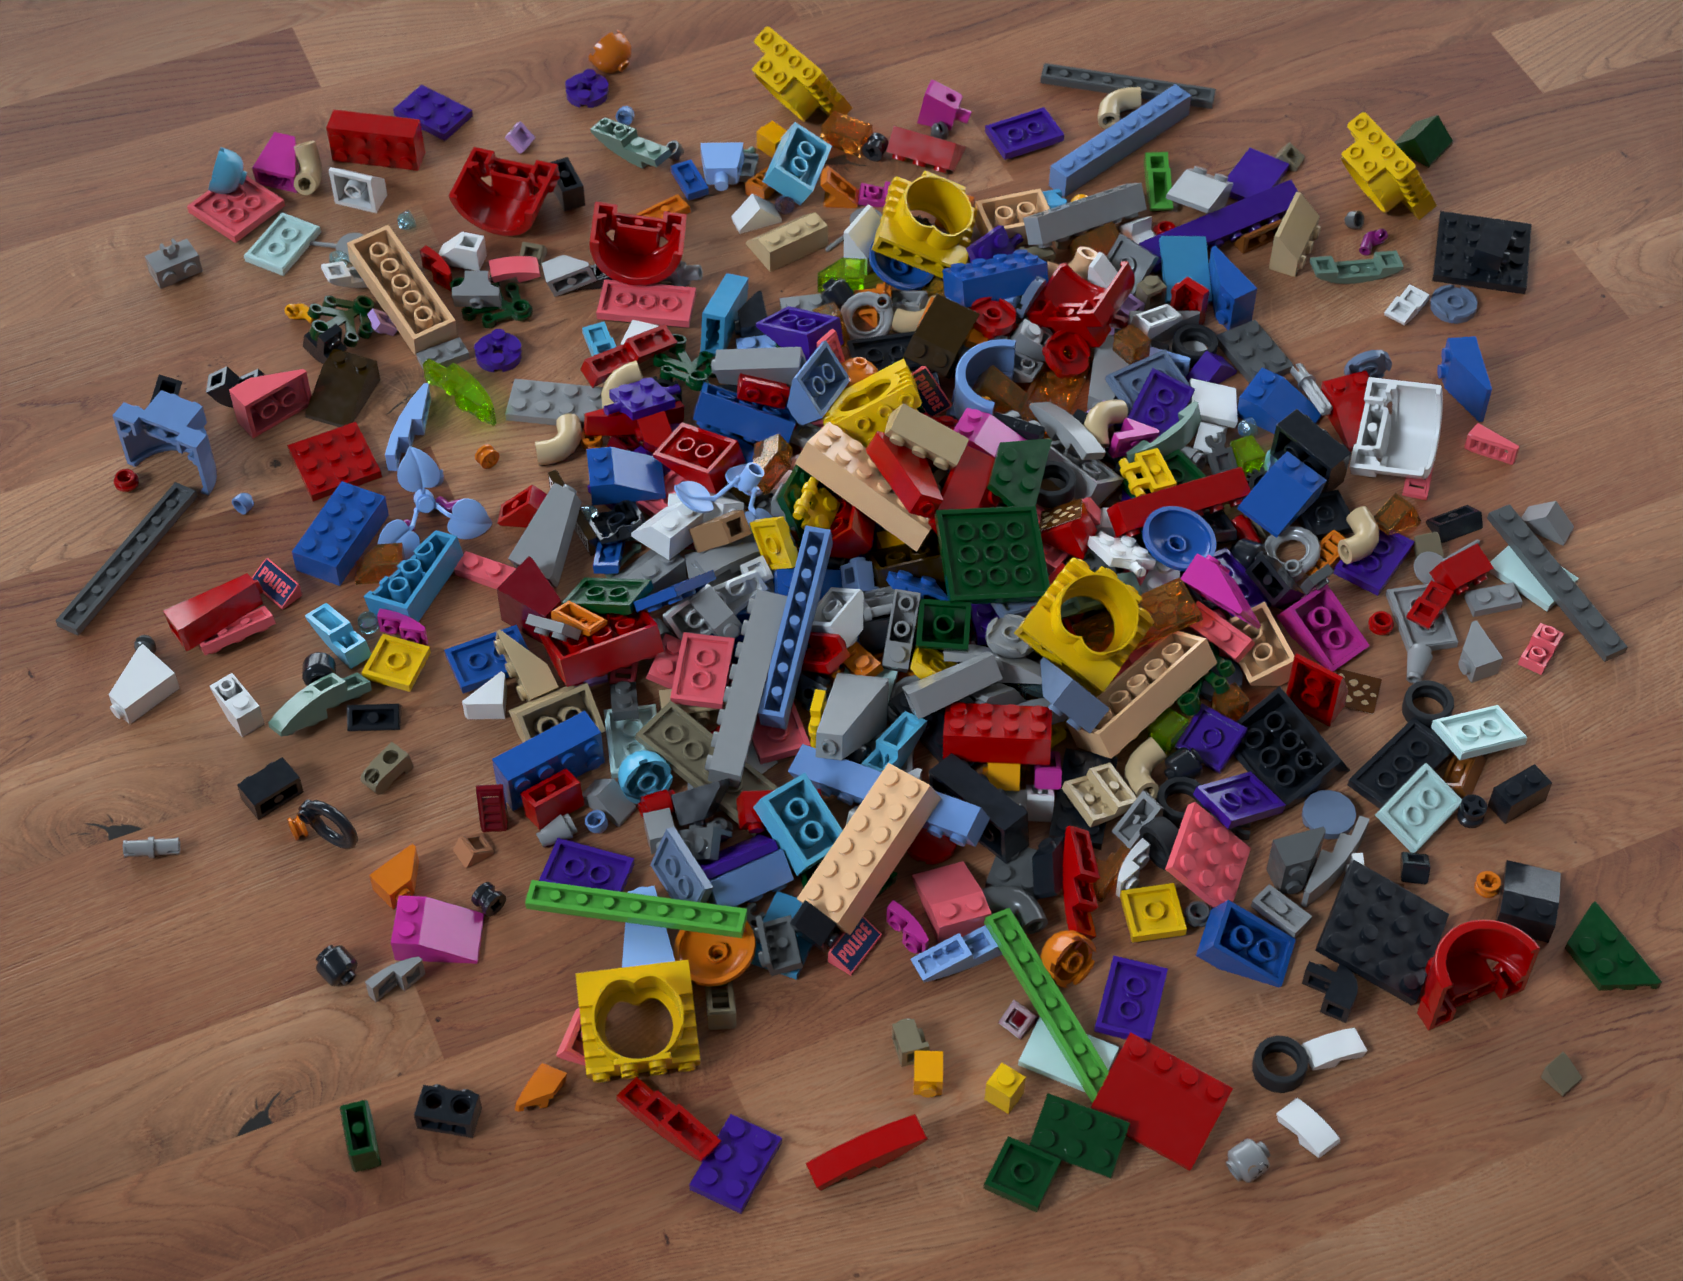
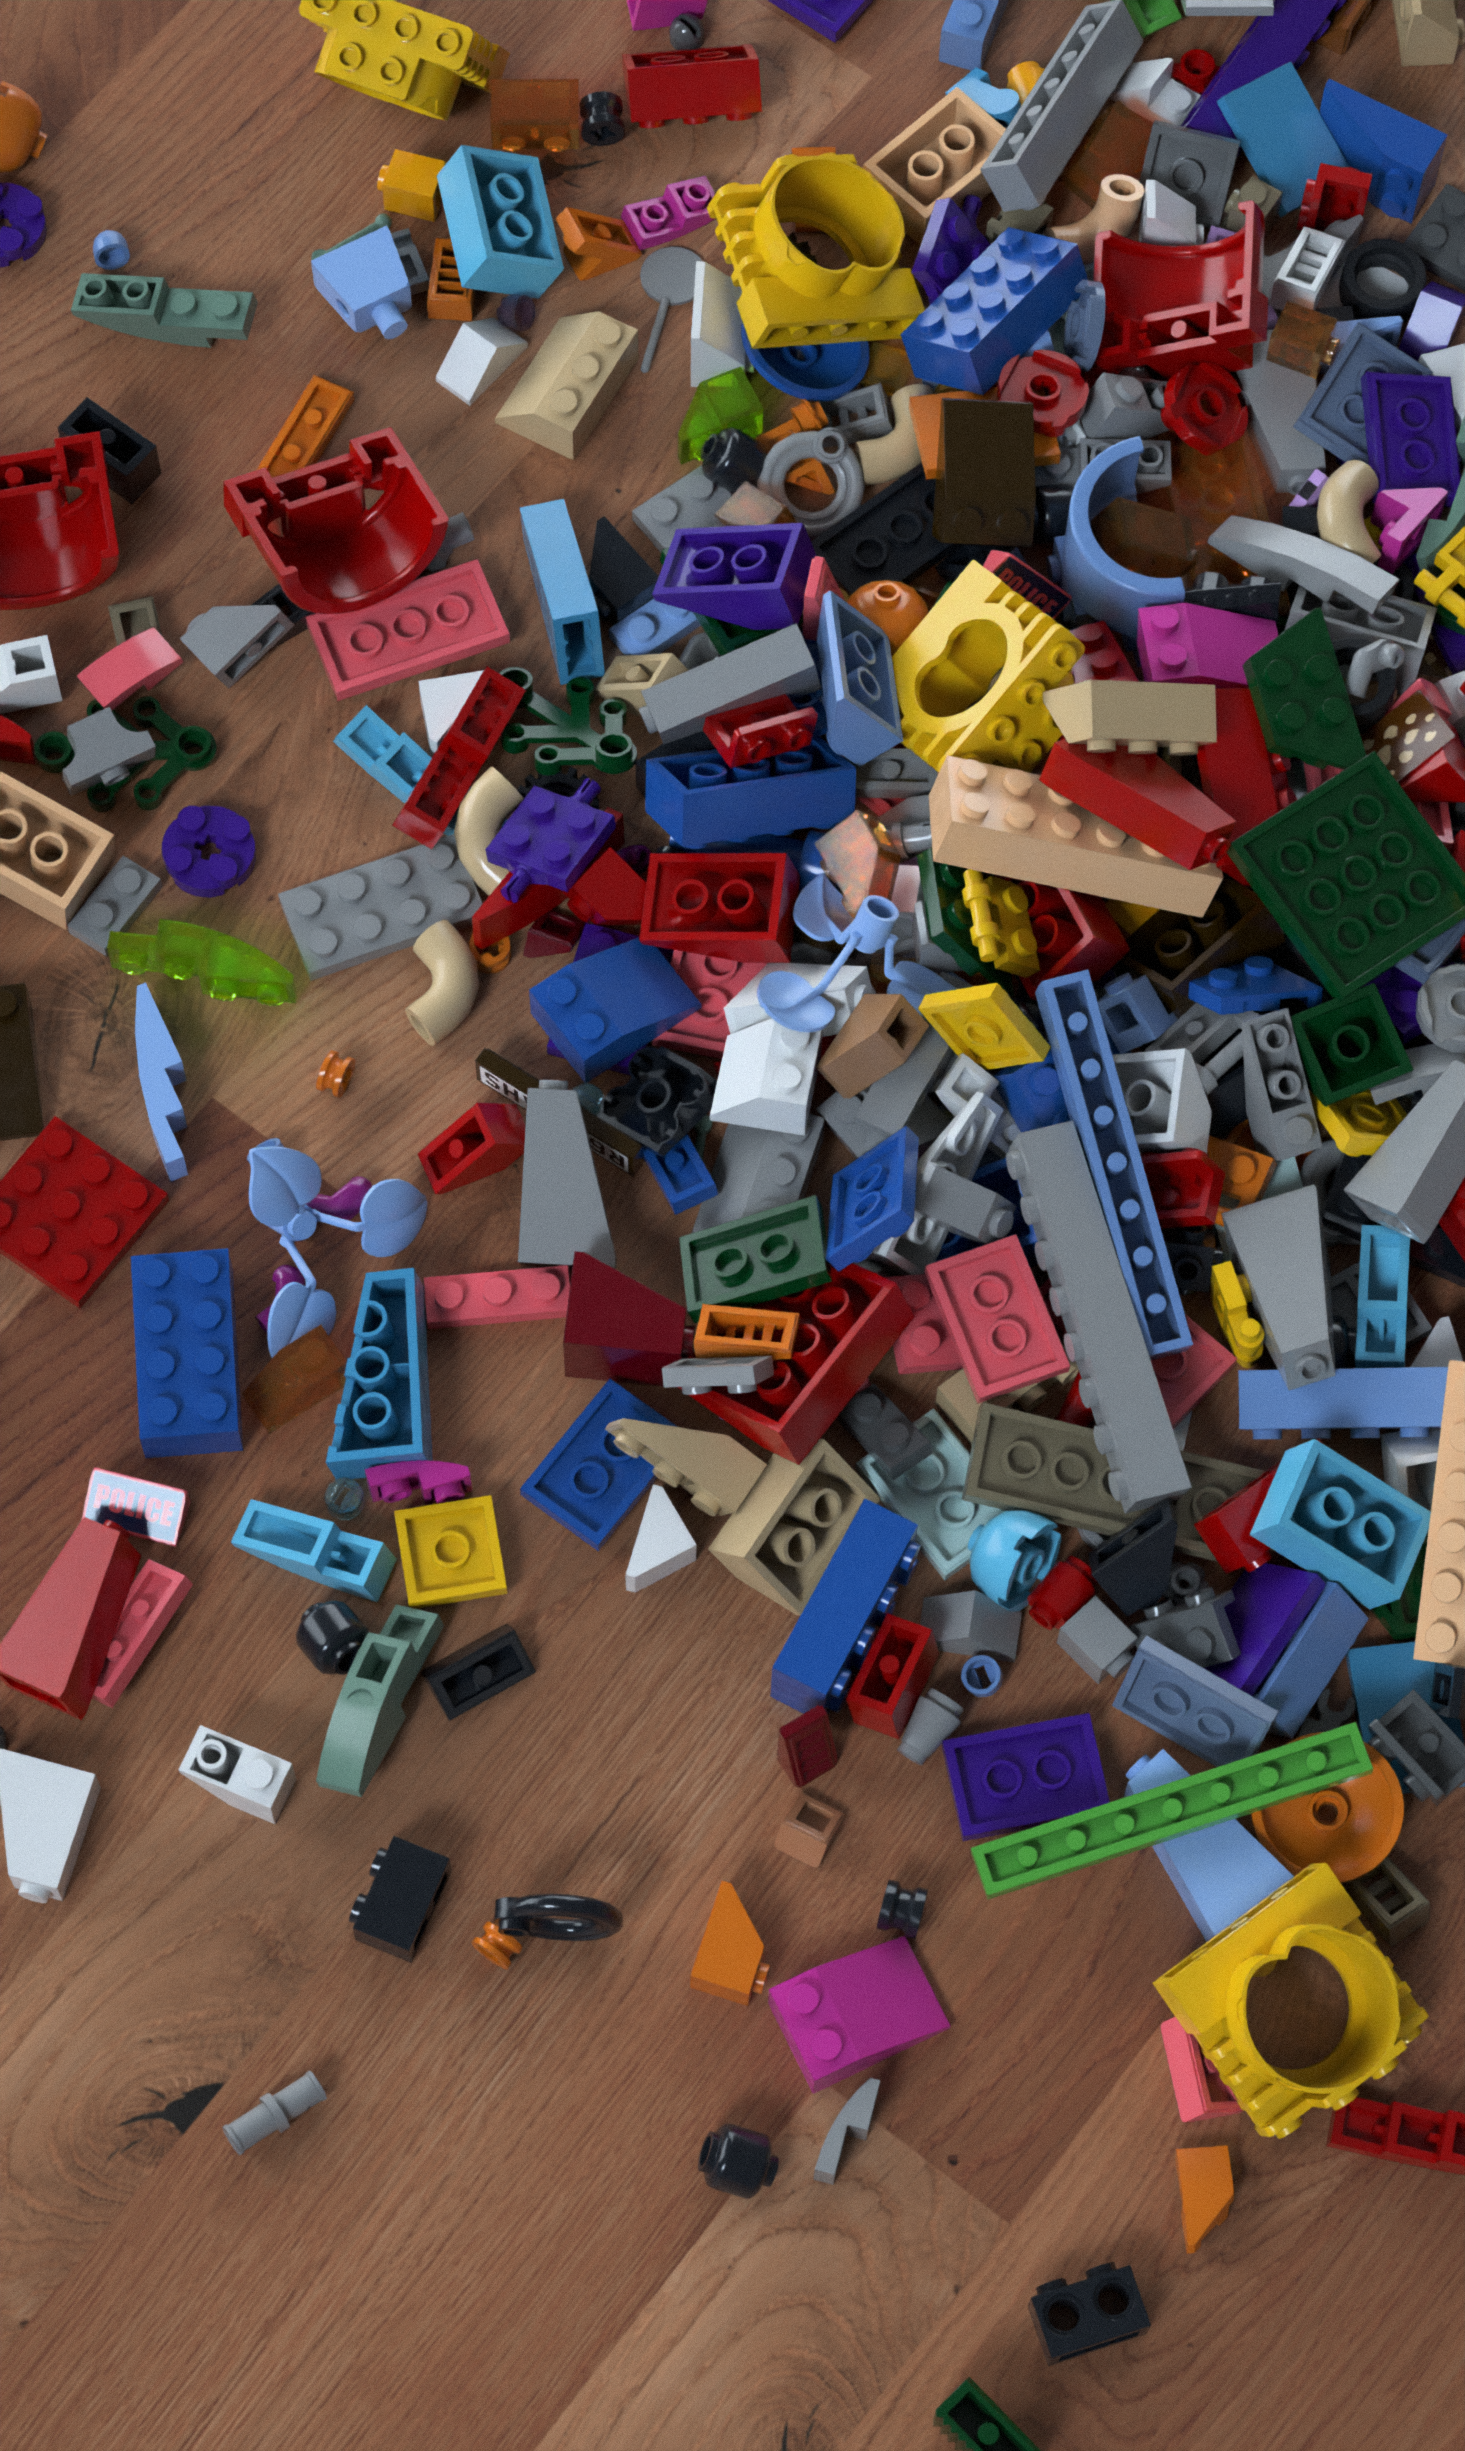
camera: 30 degrees left, 15 degrees up
dark tan leg [360,742,414,795] -> none
dark grey hinge [665,140,684,160] -> none
blue plate [671,159,709,201] -> none
none -> light grey arm [1345,639,1405,698]

